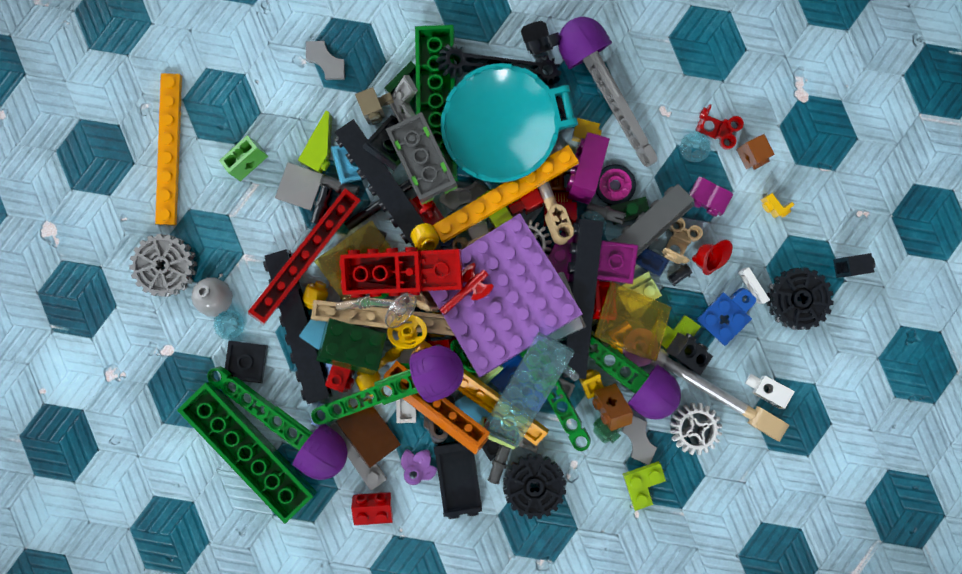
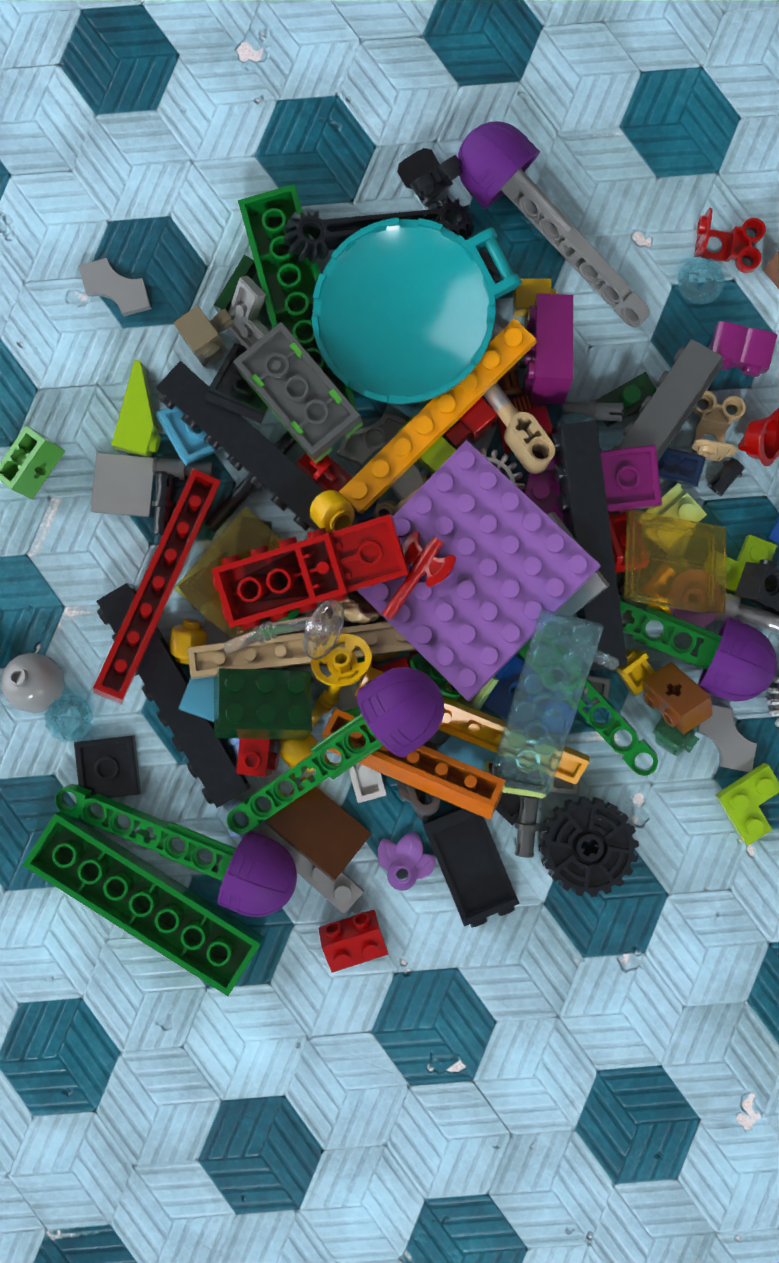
camera: 10 degrees left, 0 degrees up
dark pink wheel [596,164,636,205] -> none

